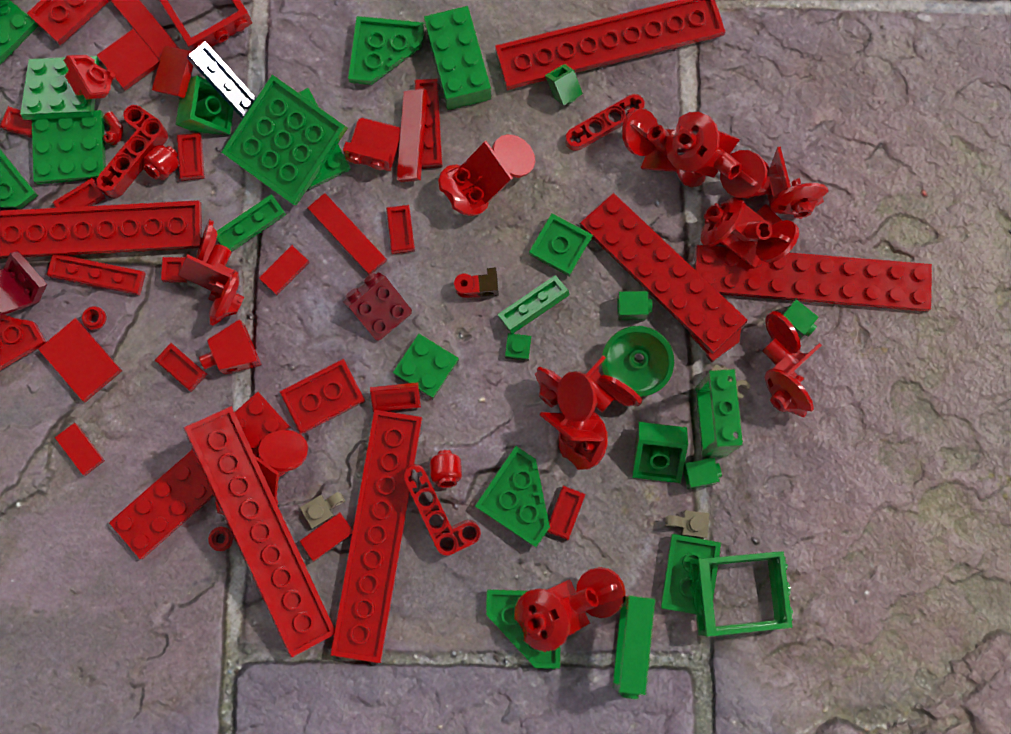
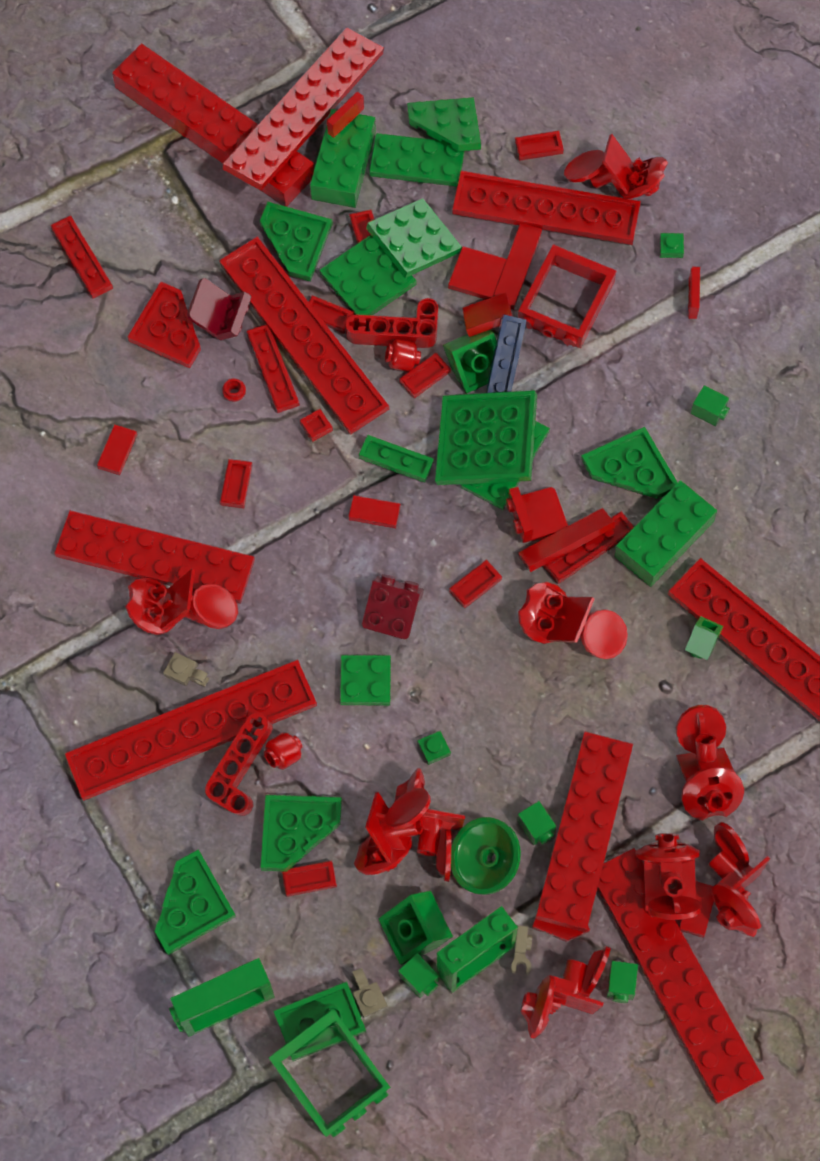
camera: 60 degrees right, 10 degrees down
red tile [38,318,122,402] -> none
red plate [63,55,116,99] -> none
red arm [103,112,124,145] -> none
red piece [178,219,244,326] -> none
red plate [183,406,335,658] -> none
red torso [199,320,262,374] -> none
red plate [208,526,234,551] -> none
red tile [279,359,366,435] -> none
red tile [300,512,353,562] -> none
red tile [307,193,387,275] -> none
red tile [370,383,421,412] -> none
leg [454,267,499,298] -> none
green plate [497,275,570,334] -> none
red piece [514,567,626,652] -> none
green plate [529,213,593,277] -> none
red beam [565,94,645,151] -> none
red piece [665,112,767,198] -> none

